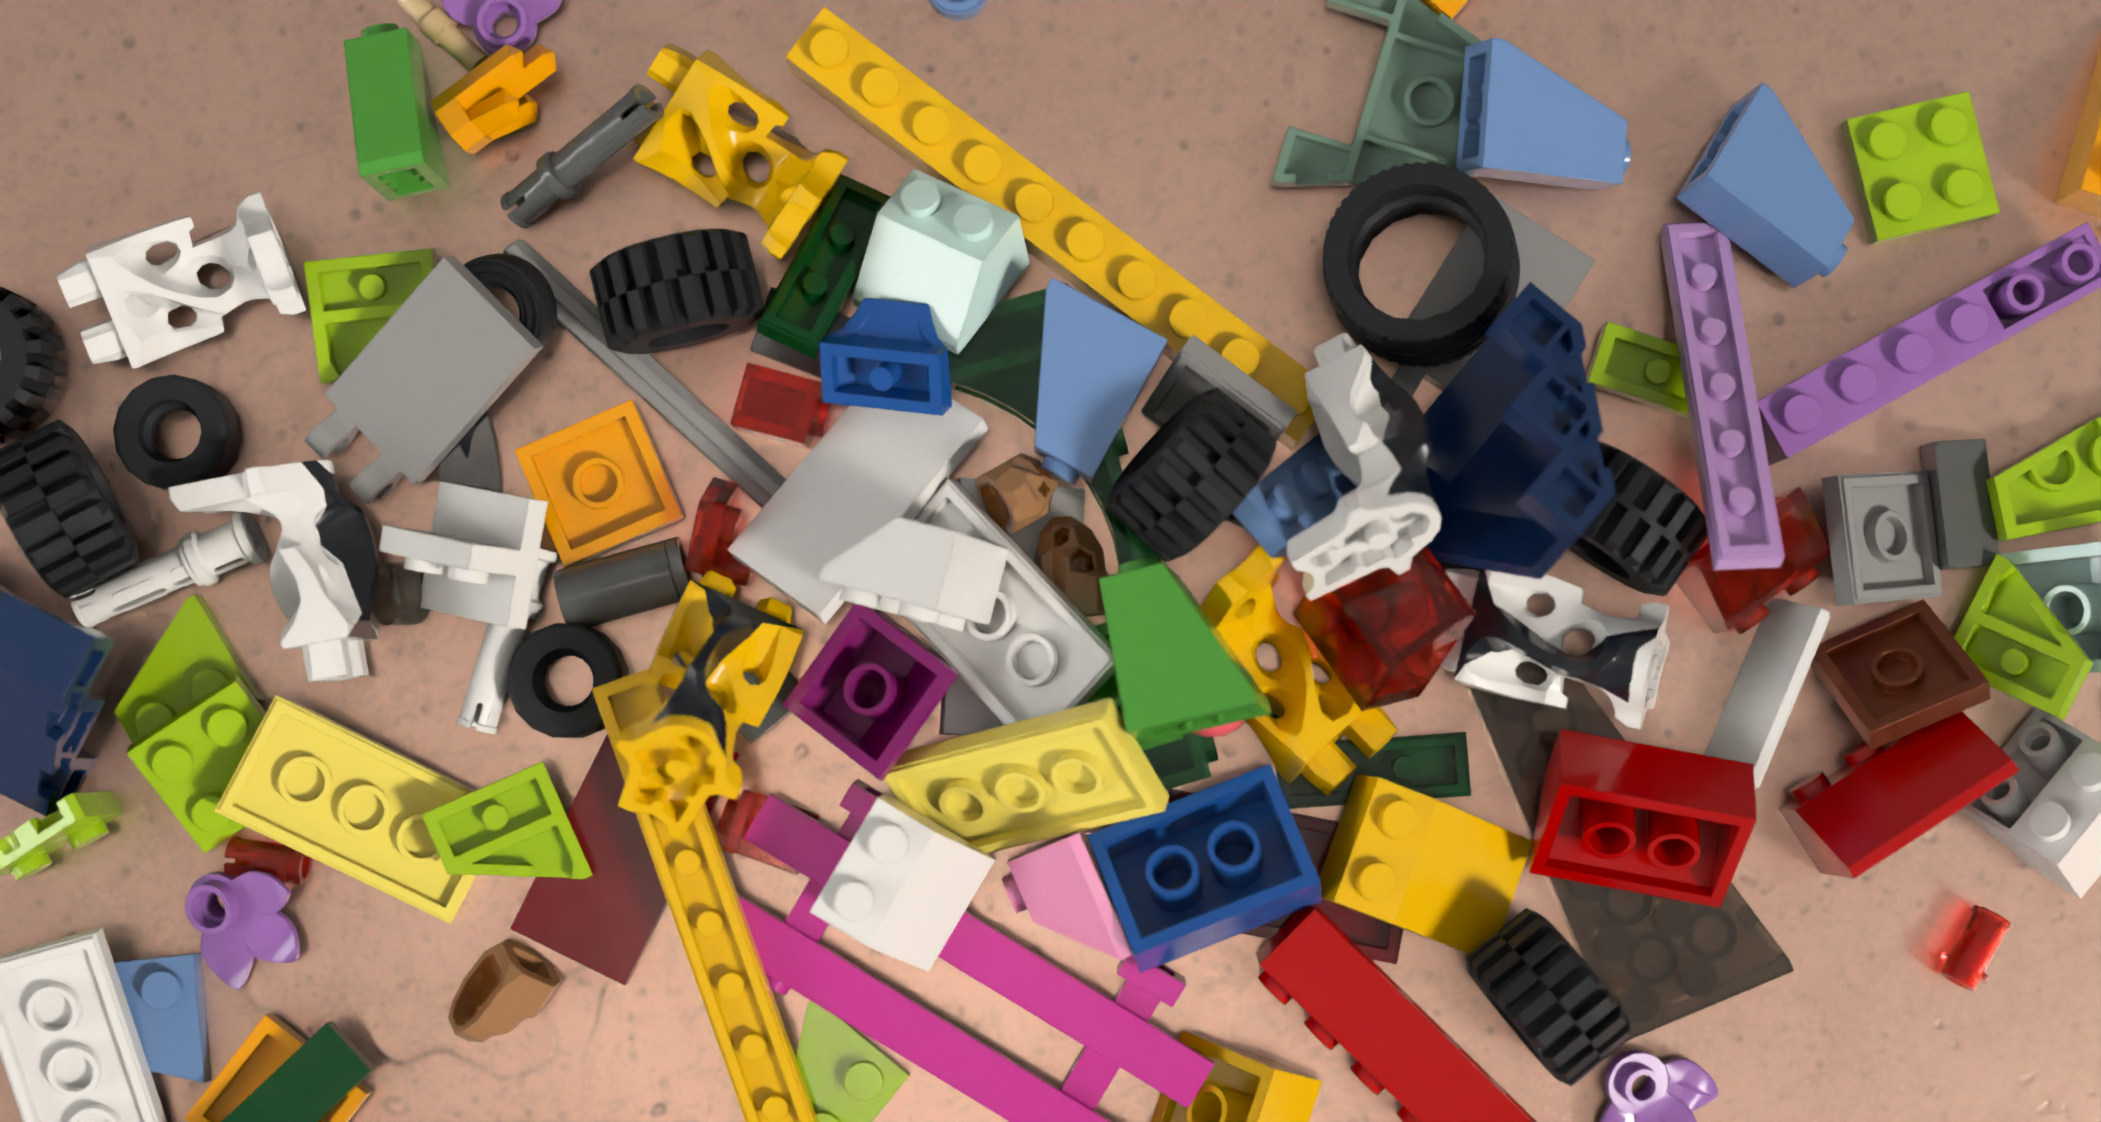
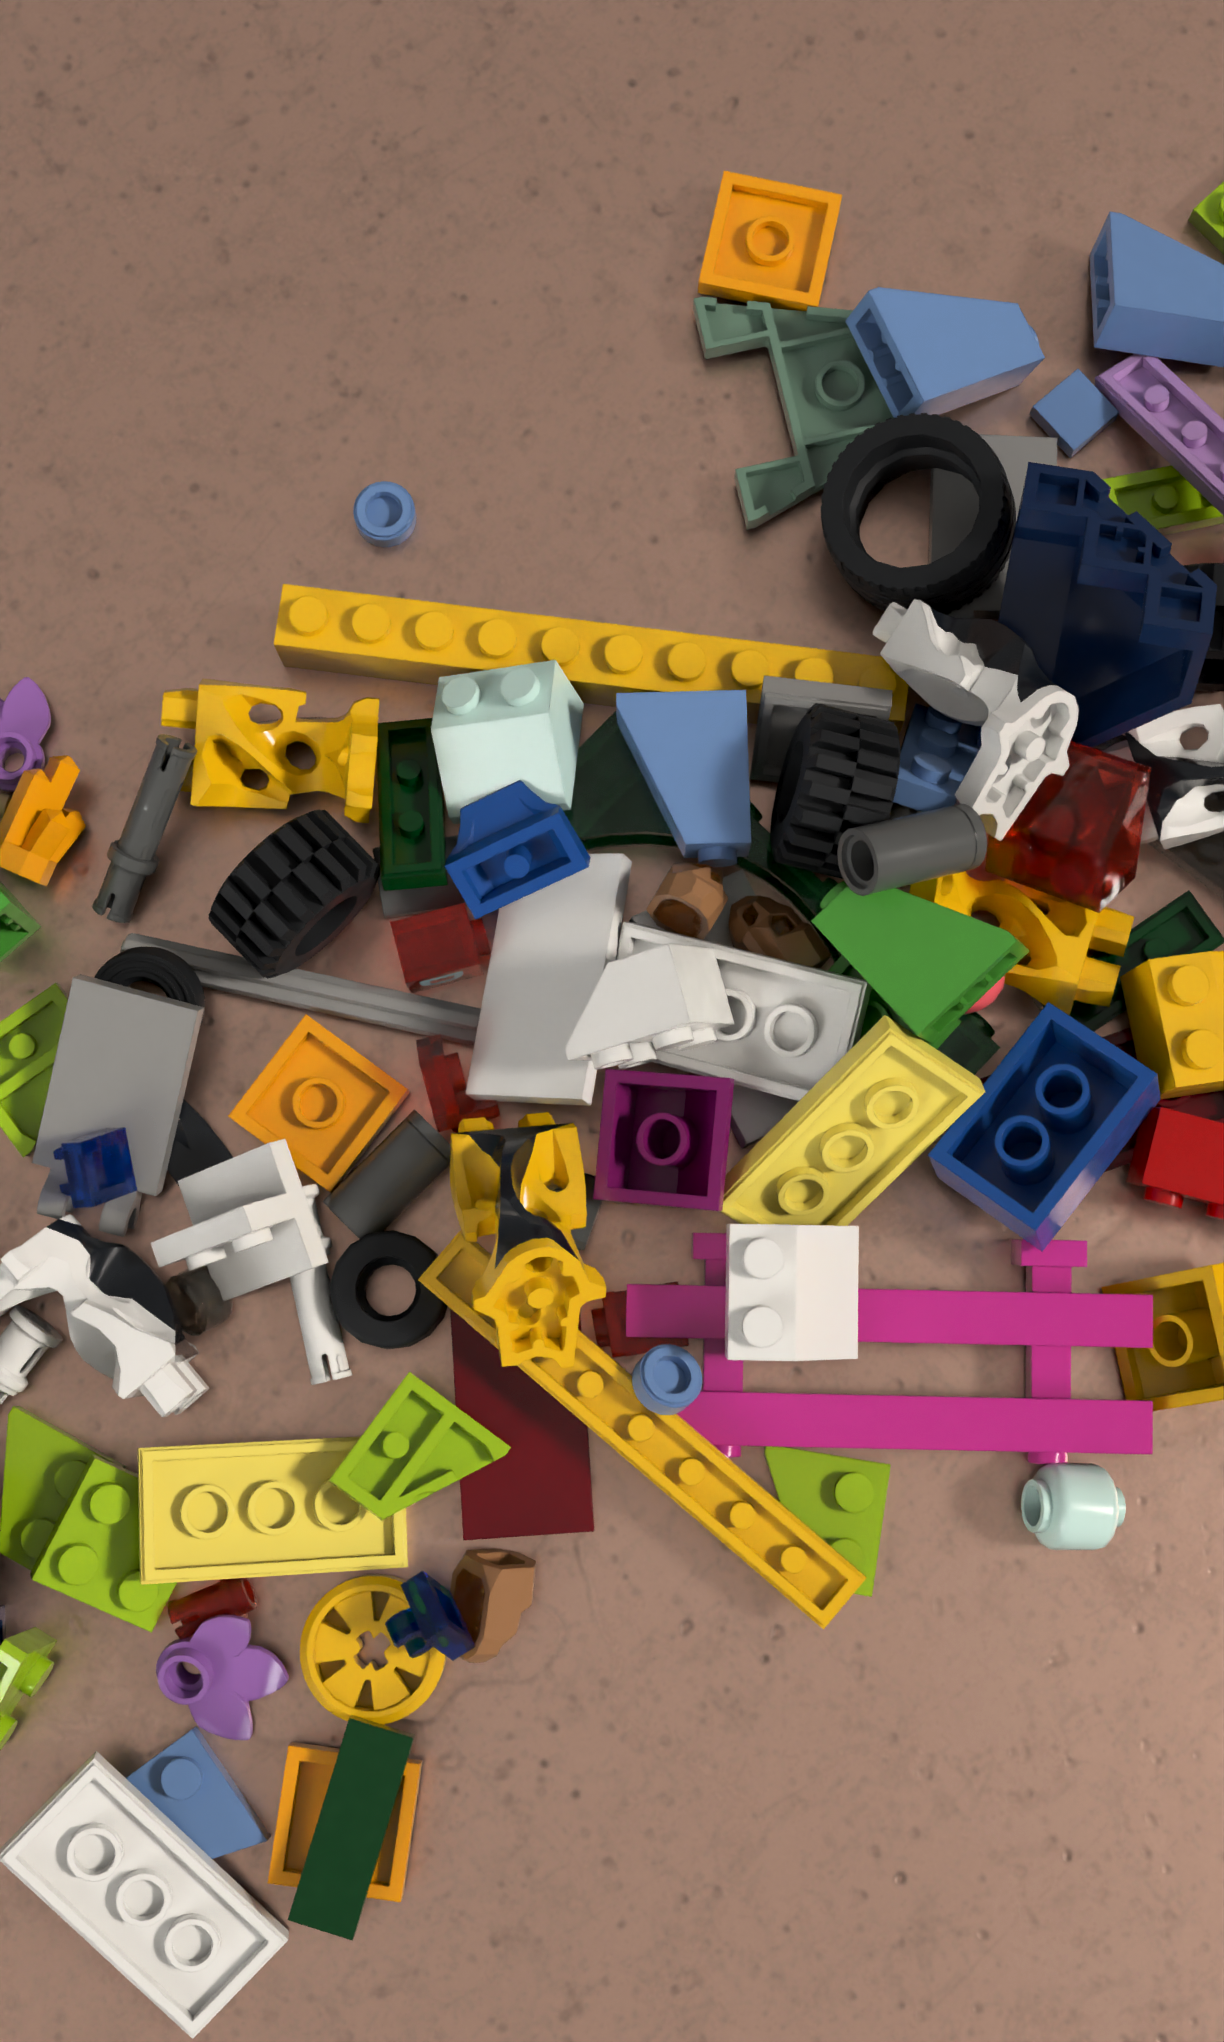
camera: 25 degrees left, 5 degrees down
bright pink slope [1001,832,1133,960] -> none
none -> clear blue tile [53,1127,137,1208]
none -> yellow wheel [300,1574,447,1724]
none -> clear blue tile [385,1571,475,1661]
none -> medium blue tile [632,1344,702,1415]
none -> dark grey pin [837,804,987,896]
none -> medium blue tile [1029,369,1119,458]

